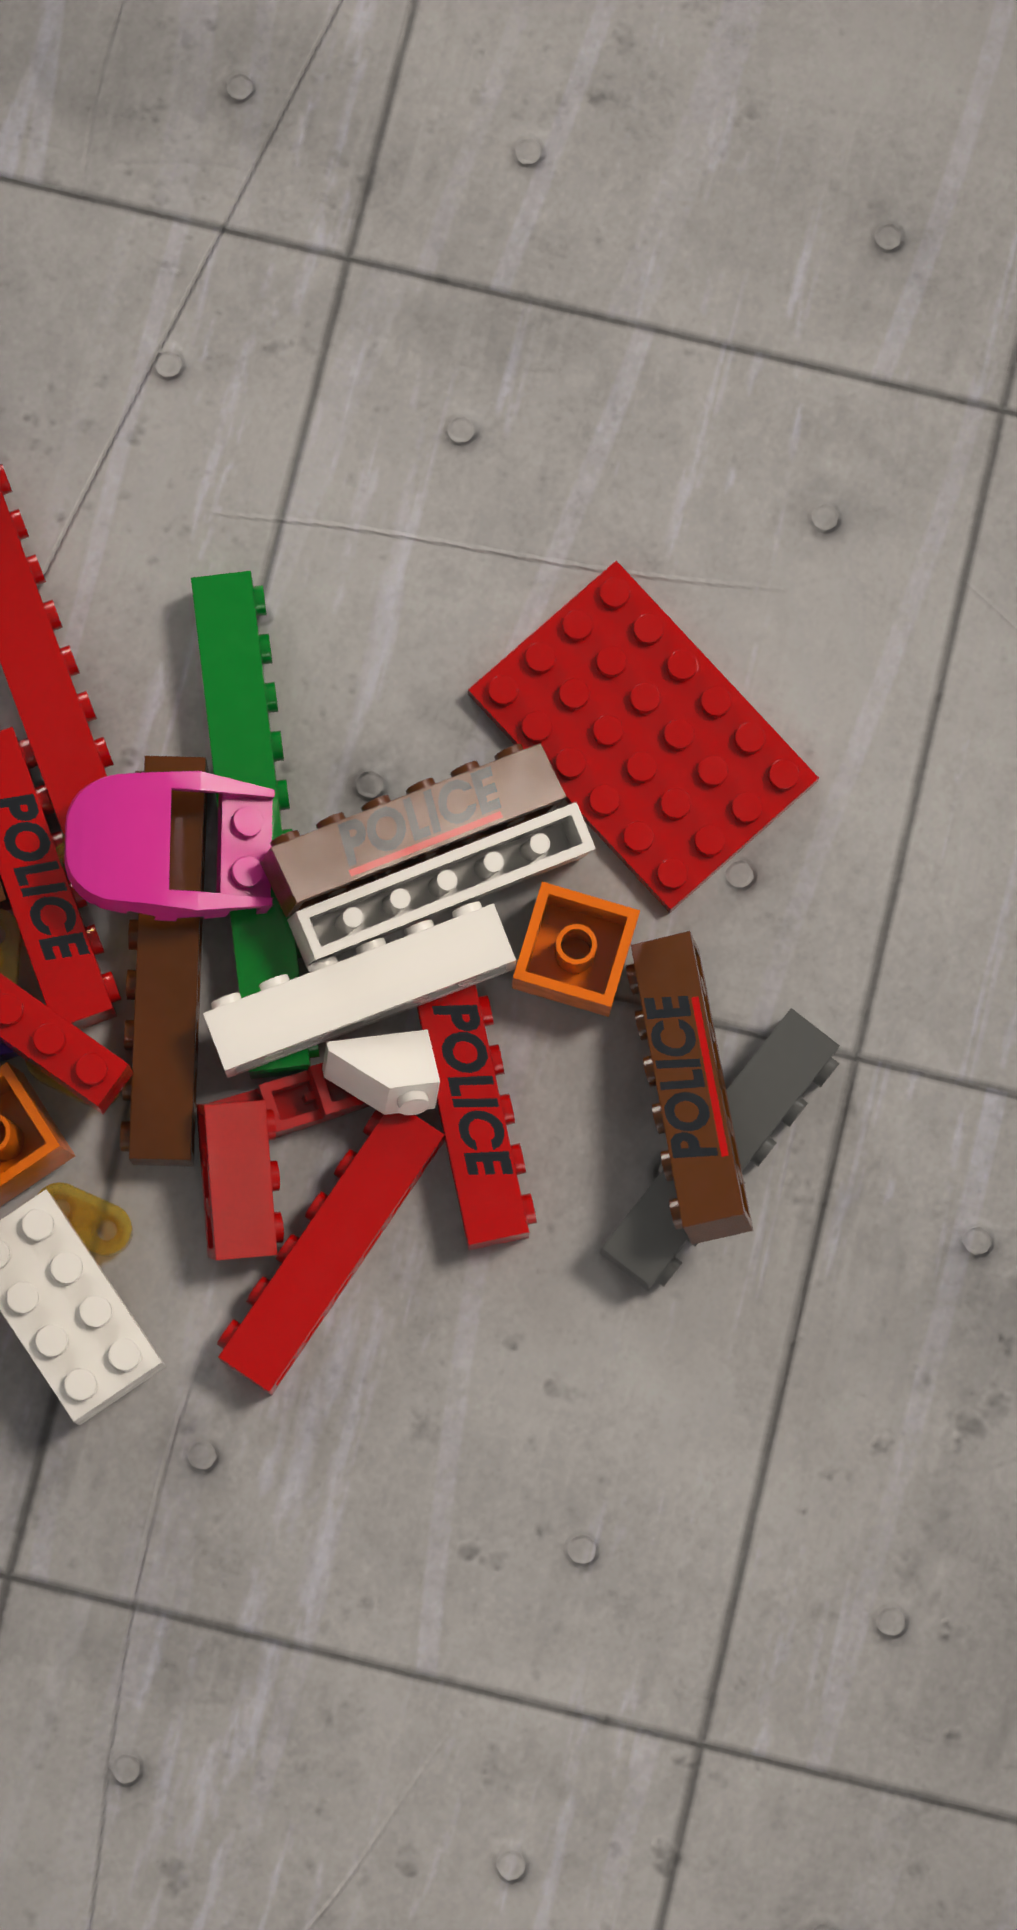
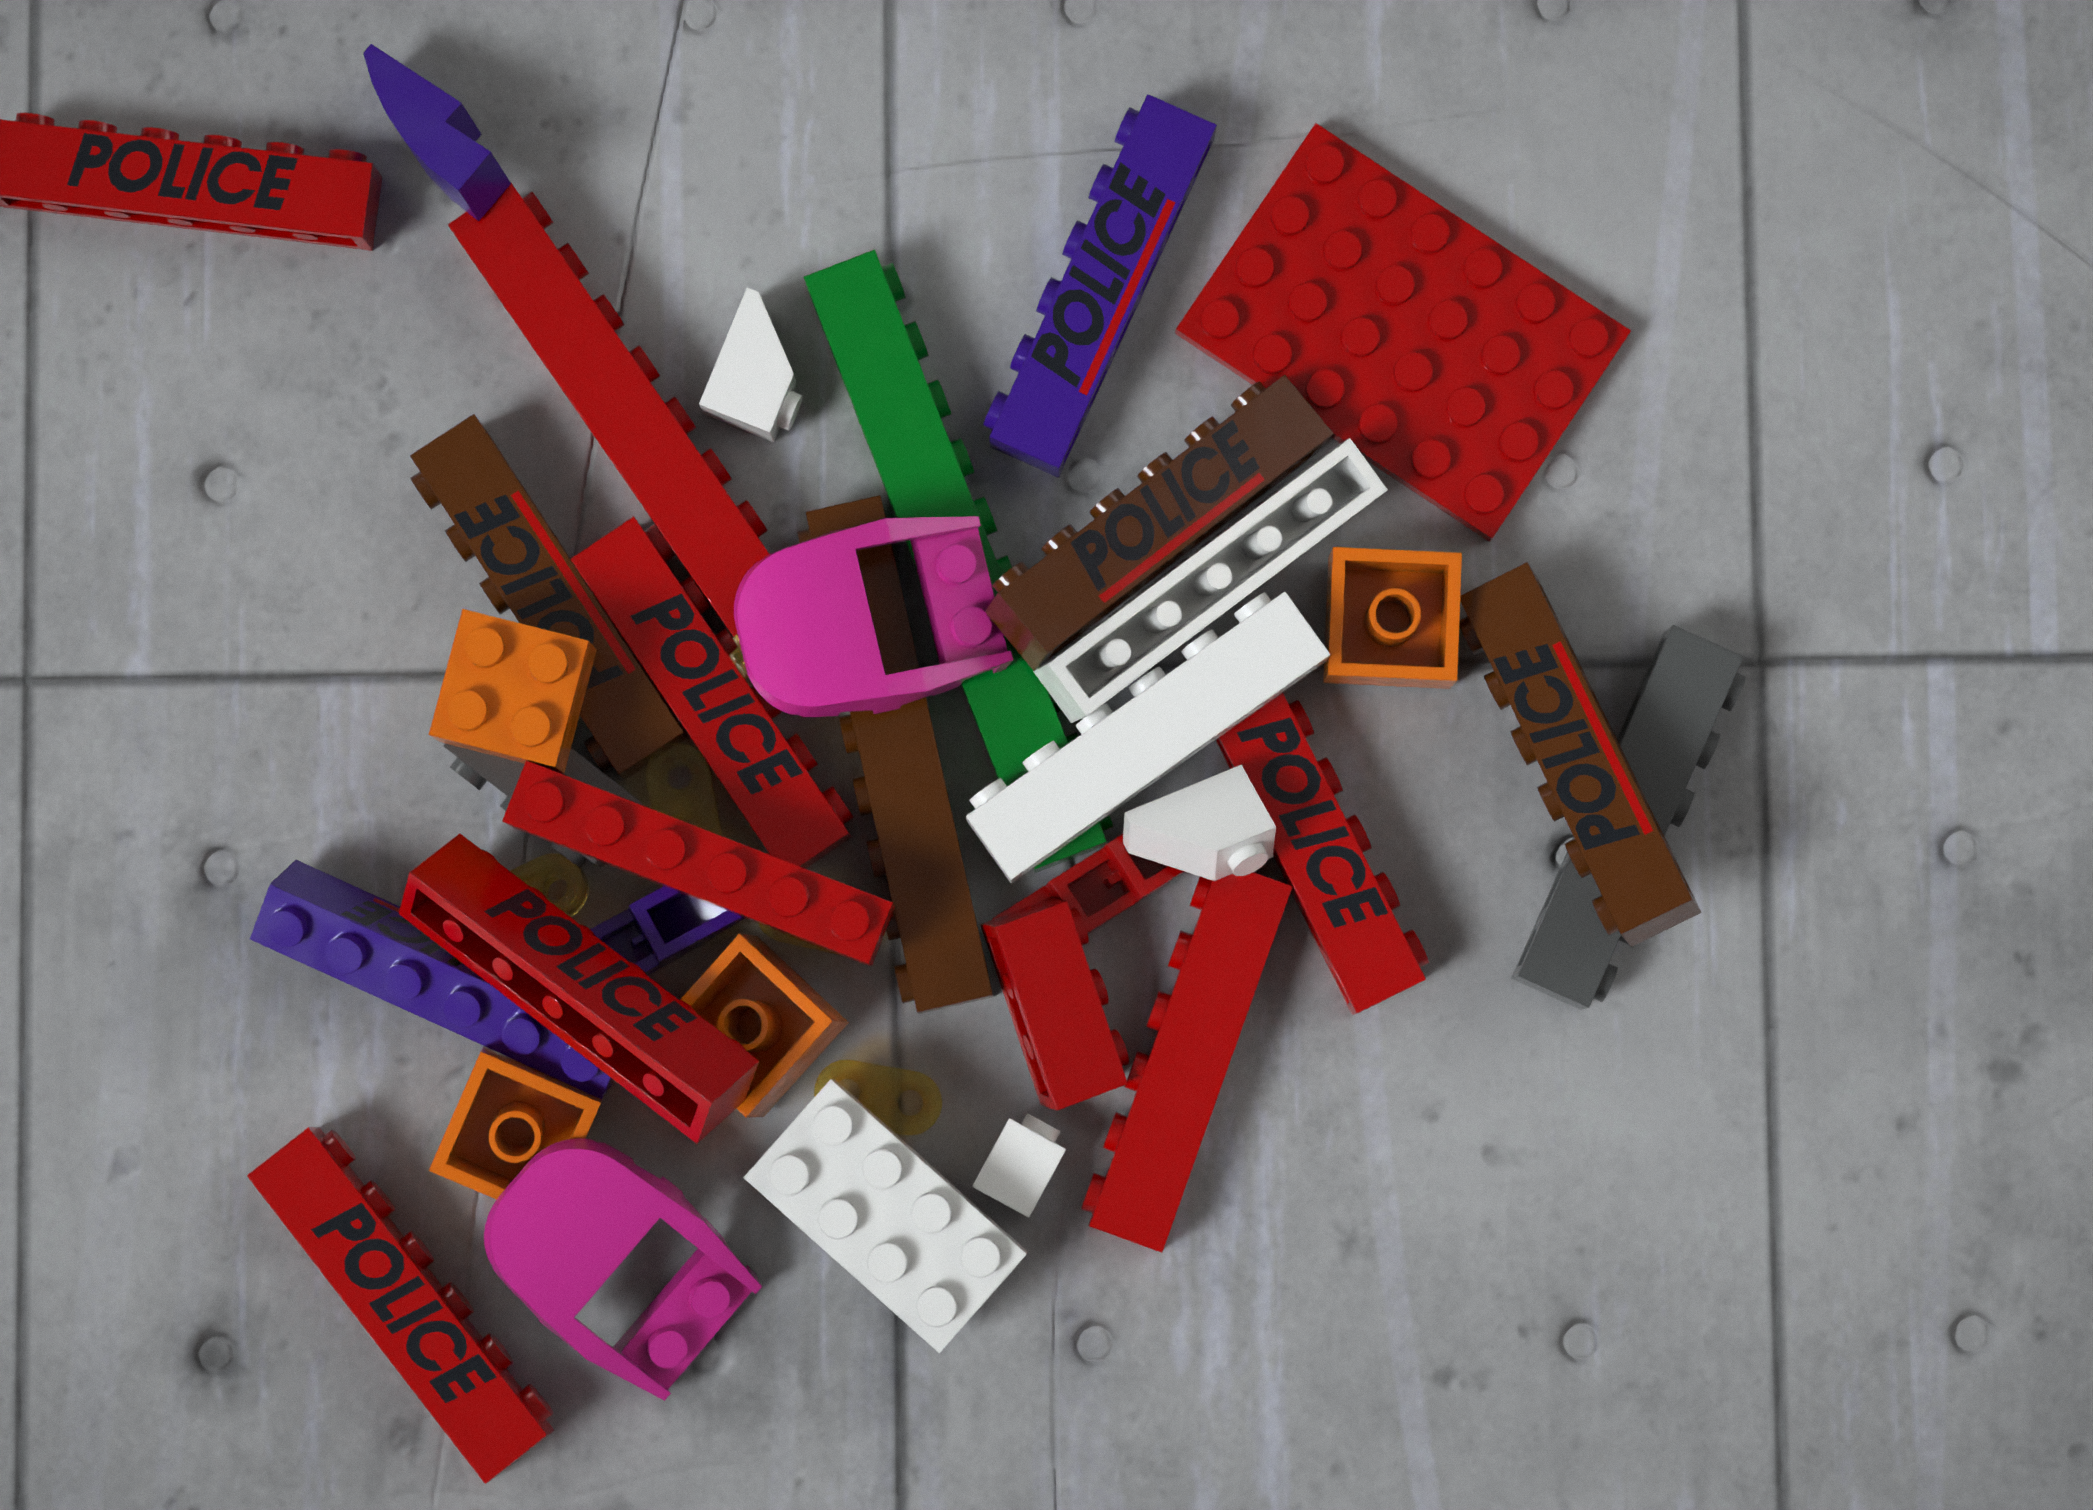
camera: 10 degrees left, 5 degrees up
none -> white slope [699,287,803,442]
none -> white brick [972,1113,1066,1218]
none -> dark purple brick [983,94,1217,478]

